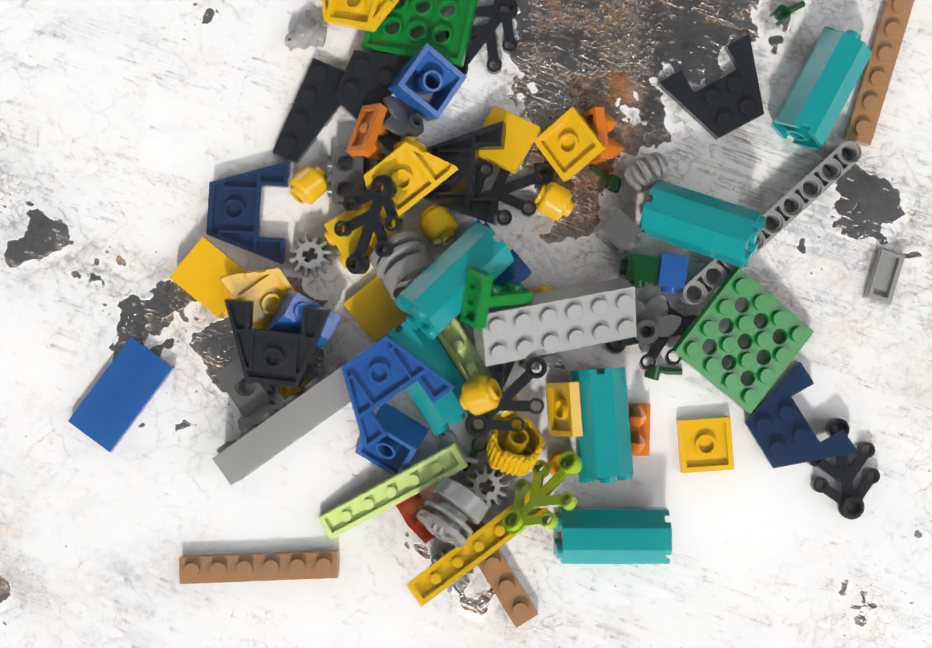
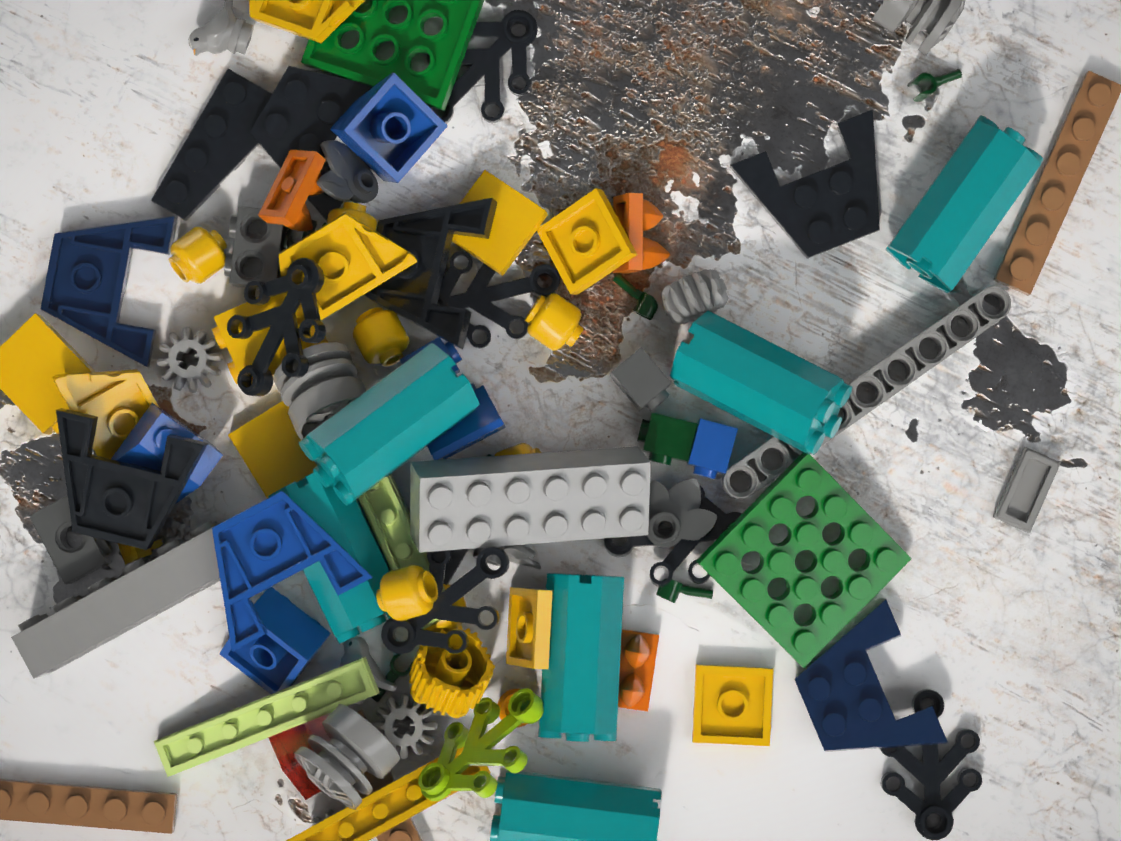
camera: 10 degrees right, 0 degrees up
green bracket [460,267,533,330] -> none

